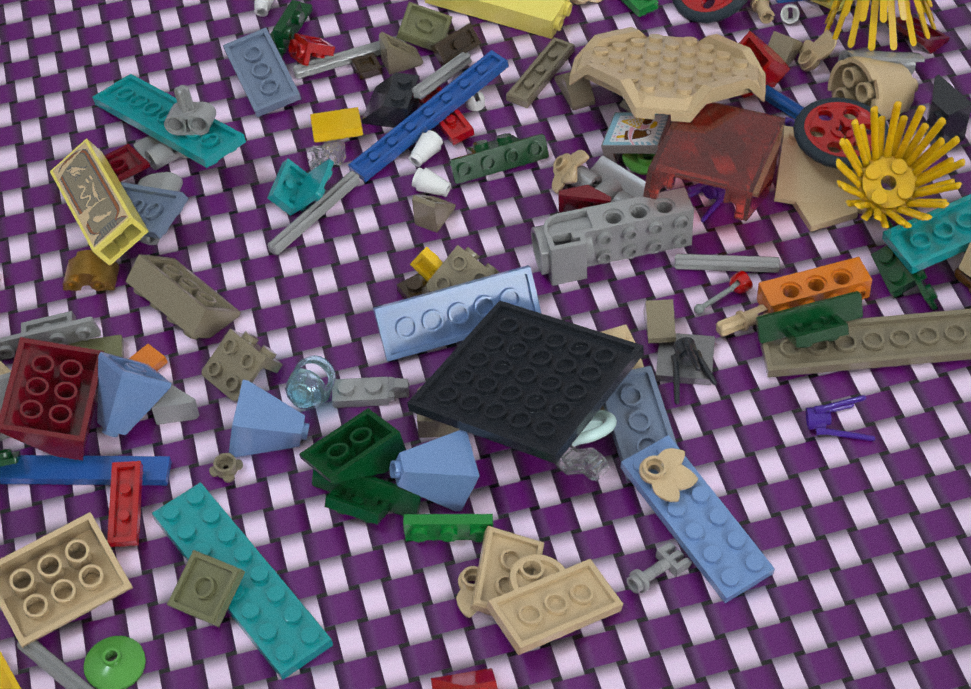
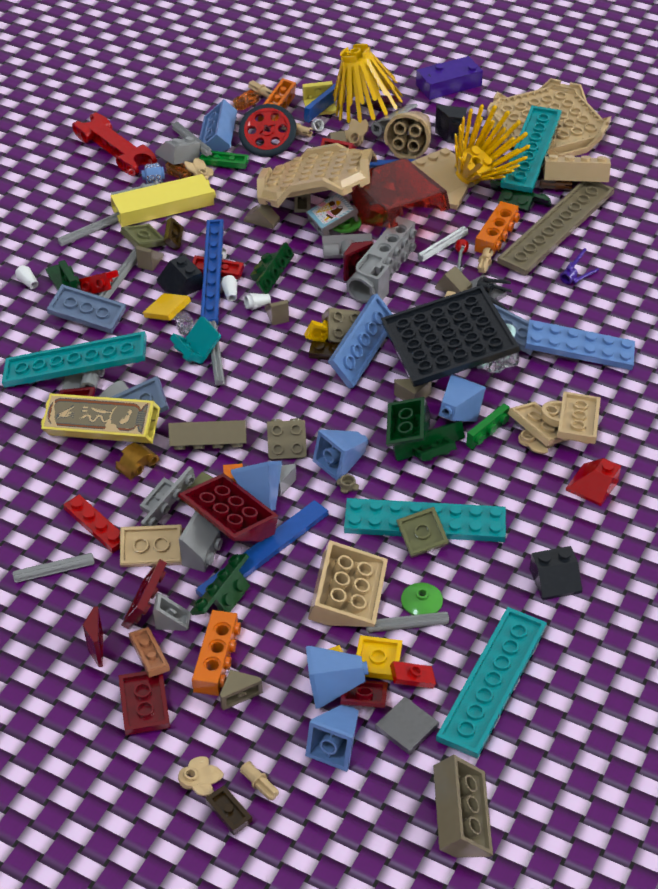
camera: 50 degrees left, 5 degrees down
red plate [107,461,143,547] -> none
light grey beam [164,85,216,135] -> none
clear light blue helmet [285,355,336,410] -> none
light grey hinge [332,377,409,408] -> none
dark brown tile [351,53,382,80] -> none
light grey axle [412,52,472,99] -> none
dark tan tile [506,37,575,108] -> none
tan plate [552,150,590,194] -> none
light grey hinge [627,542,692,593] -> none
tan plate [639,448,698,502] -> none
dark green bracket [756,291,863,348] -> none
red wedge [793,97,889,170] -> none

